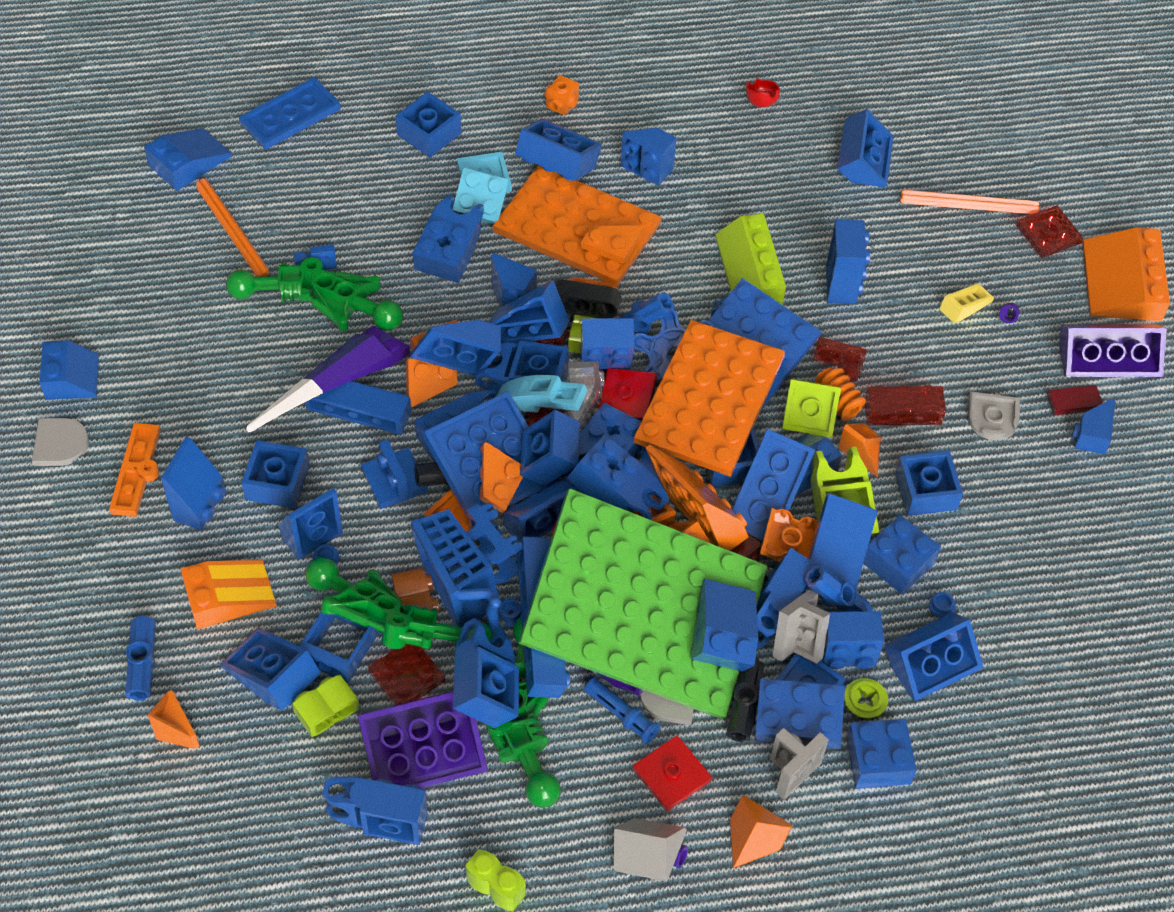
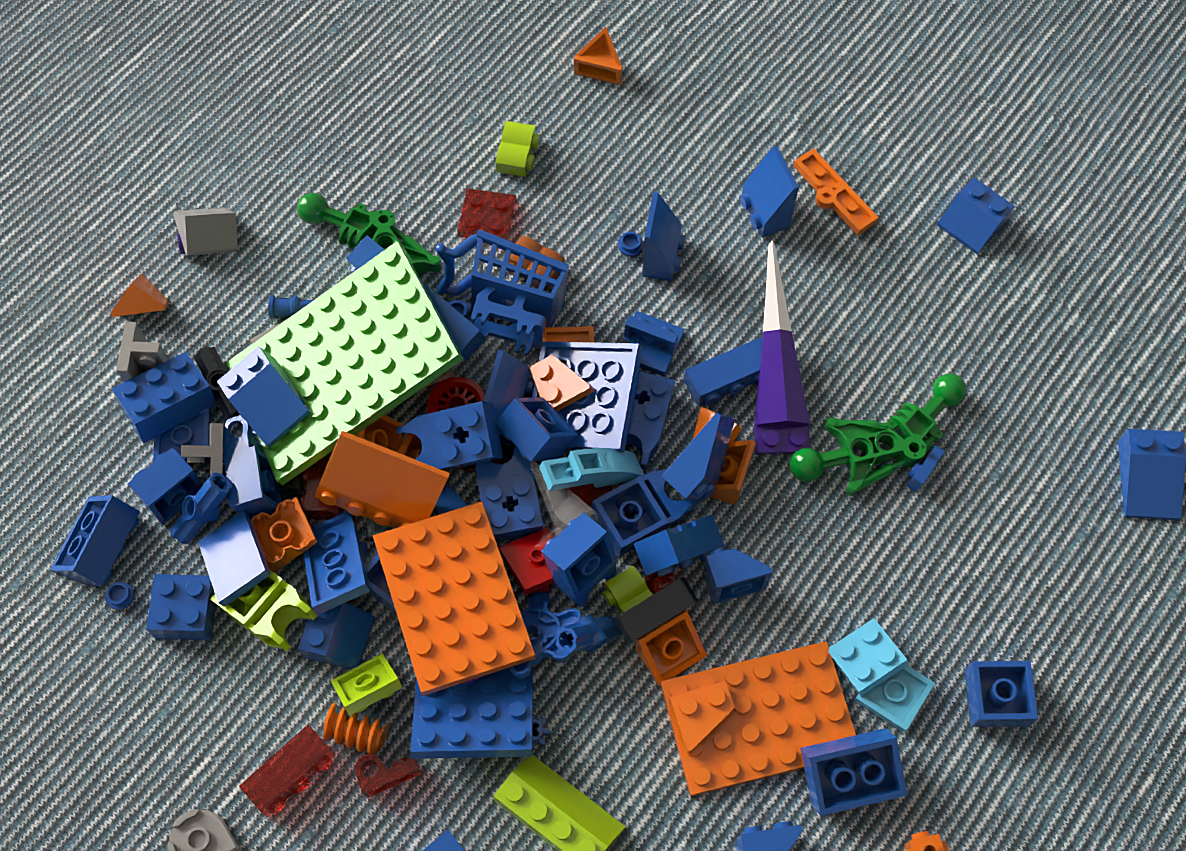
camera: 140 degrees right, 10 degrees up
light grey tile [32,418,89,466] -> none
blue piece [125,616,156,701] -> none
orange slope [180,560,277,630] -> none
orange axle [196,178,269,277] -> none
blue slope [220,627,321,711] -> none
blue plate [239,77,341,150] -> none
blue brick [242,440,310,509] -> none
blue window [300,612,379,683] -> none
green piece [305,556,493,649] -> none
blue brick [322,777,428,845] -> none
dark purple slope [357,691,488,788] -> none
blue brick [412,195,484,283] -> none
blue brick [453,618,519,728] -> none
lime brick [466,849,526,911] -> none
red plate [632,735,712,812] -> none
orange slope [838,423,883,477] -> none
lime gear [844,678,888,721] -> none
blue brick [846,719,917,789] -> none
blue brick [895,450,963,516] -> none

